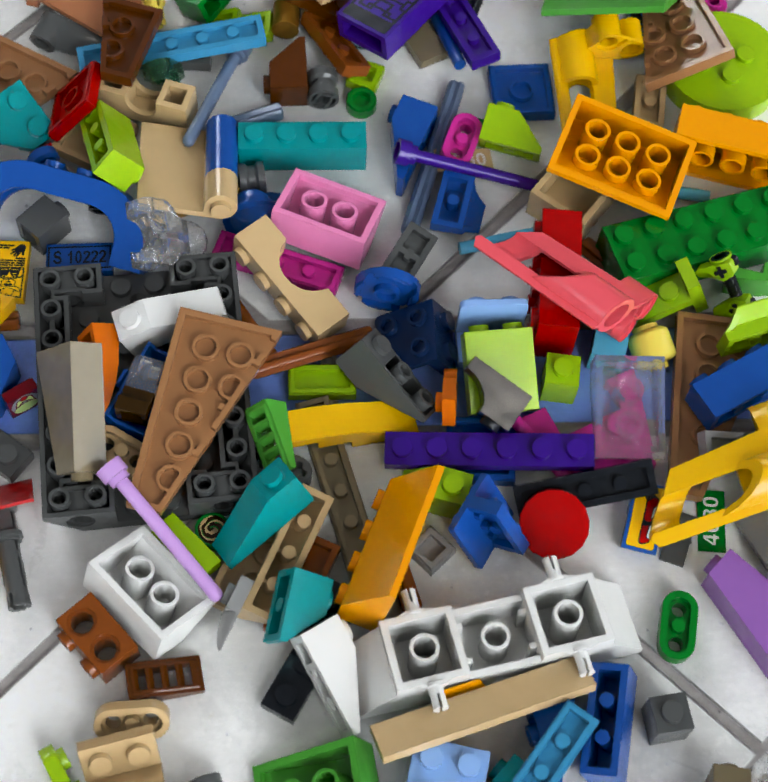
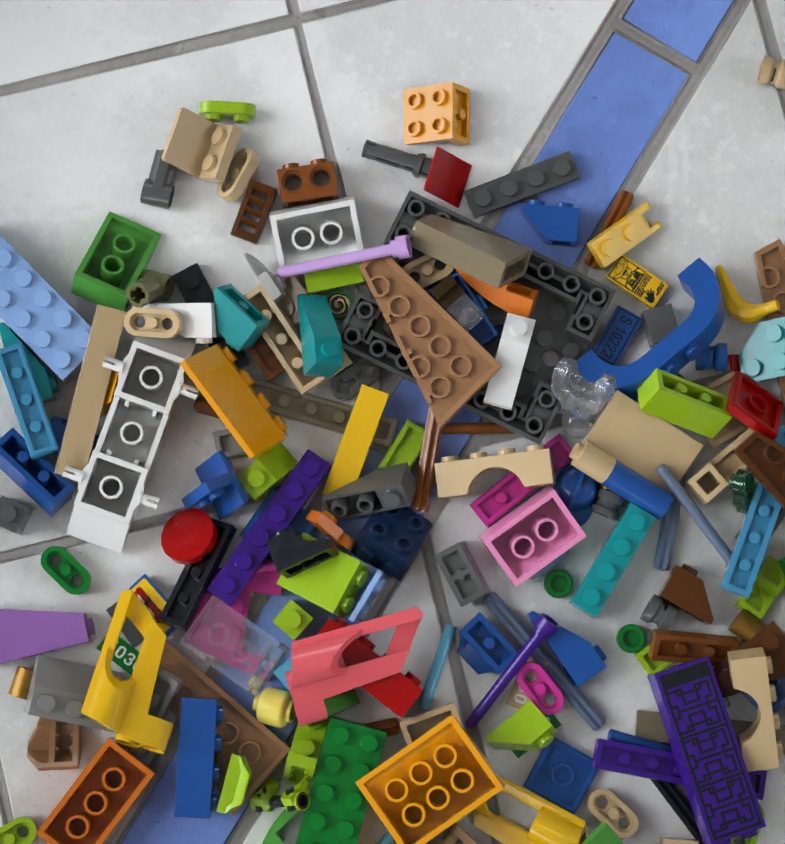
camera: 130 degrees right, 20 degrees up
dark red tile [1,378,38,419] -> none
bright green slope [245,399,296,470] -> none
blue tile [354,267,421,311] -> none
none -> tan plate [124,307,183,338]
none -> olive piece [126,269,175,307]
none -> green tile [544,569,573,598]
none -> tan plate [587,788,639,838]

